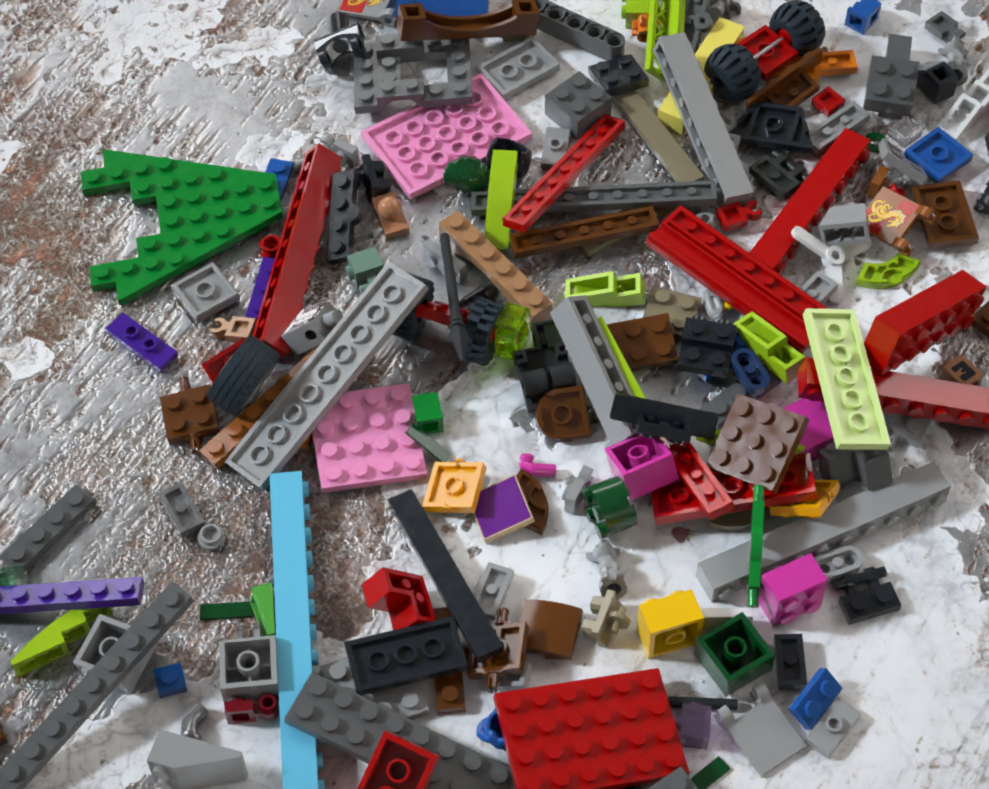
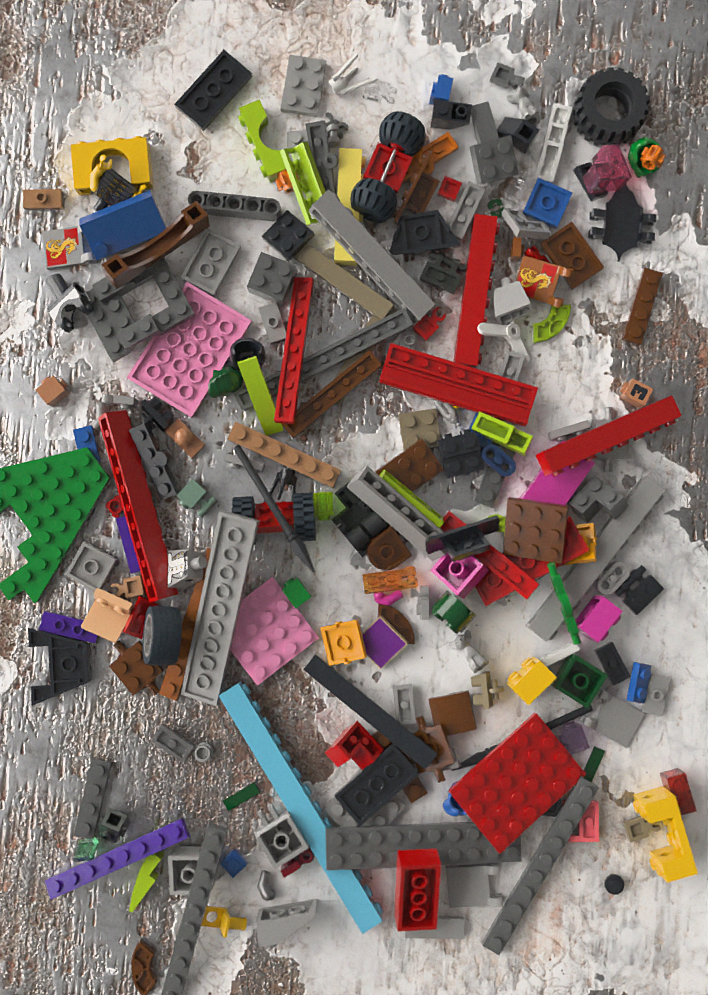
camera: 30 degrees left, 30 degrees up
bright green slope [249,583,275,636] -> none
window [405,423,452,462] -> none
lime slope [565,271,646,307] -> none
yellowish green plate [802,308,891,450] -> none
red brick [864,270,987,375] -> none
none -> black wing [28,627,91,706]
none -> nougat brick [35,376,70,407]
none -> light nougat bracket [81,588,133,643]
none -> pearl dark grey brick [97,808,128,843]
none -> yellow bracket [201,906,247,937]
none -> clear orange plate [362,566,418,594]
none -> black slope [430,99,472,130]

